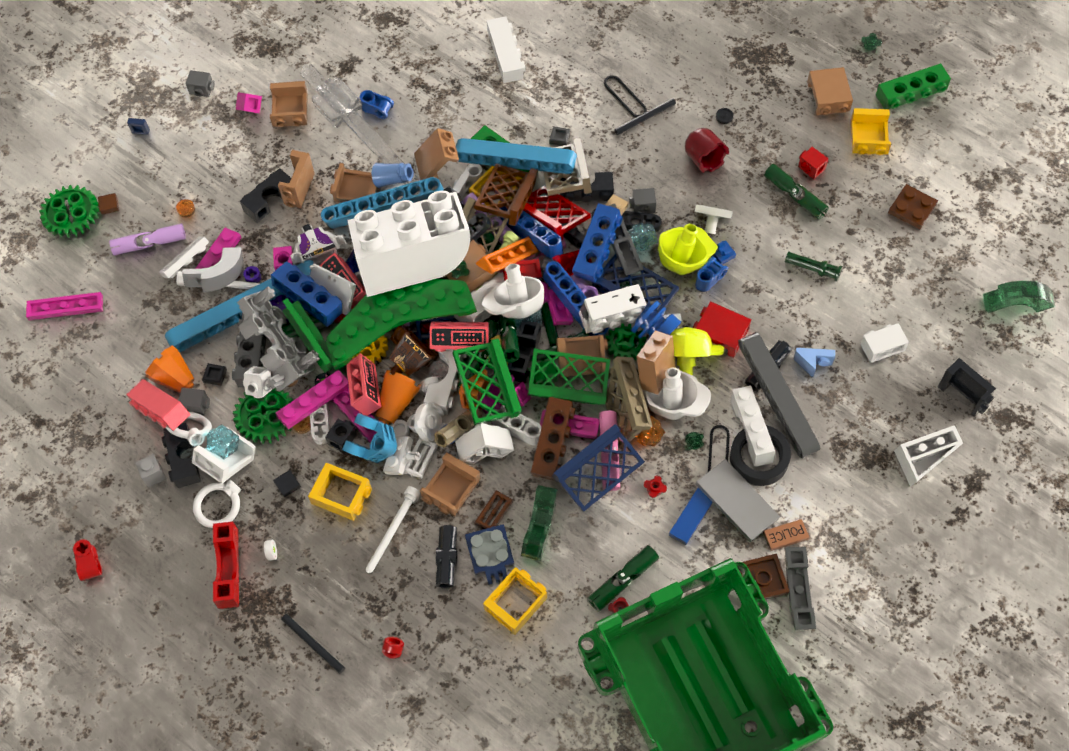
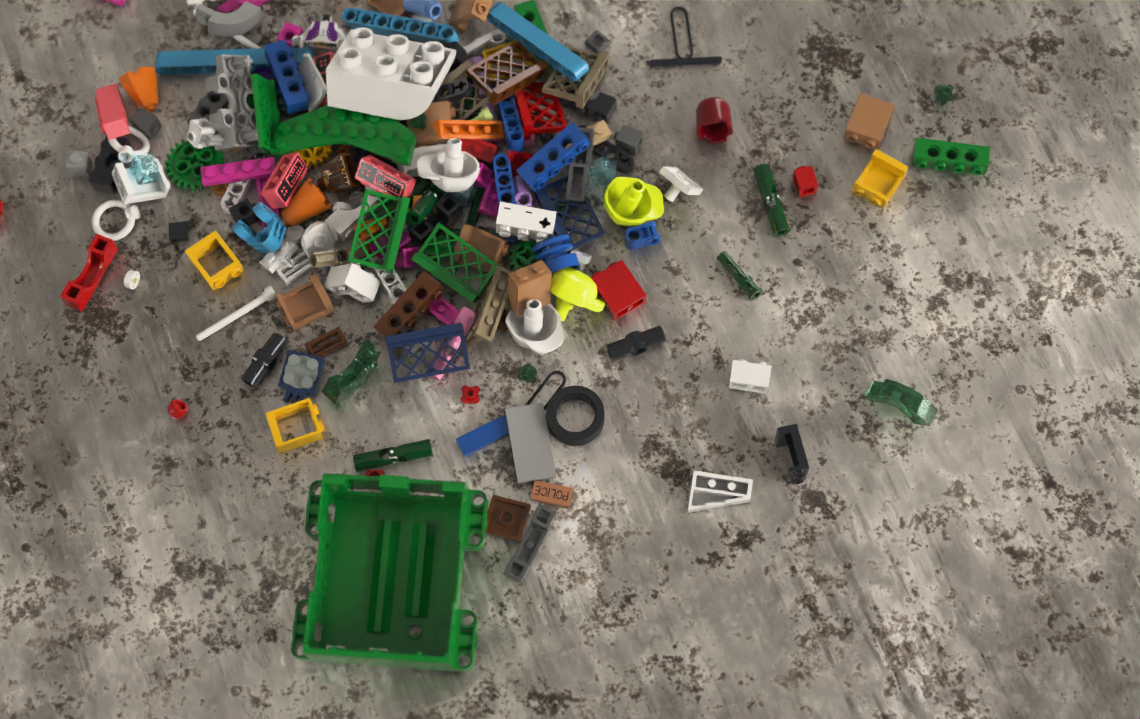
camera: 30 degrees right, 5 degrees up
black tile [202,363,227,386] -> none
dark purple bush [243,266,261,283] -> none
black bar [281,614,345,674] -> none
clear orange brick [631,416,665,447] -> none
blue tile [712,241,736,265] -> none
black piece [716,108,734,124] -> none
white arch [731,386,775,467] -> none
dark grey beam [738,332,820,458] -> none
light blue slope [794,348,835,377] -> none
reddish brown plate [888,184,938,230] -> none

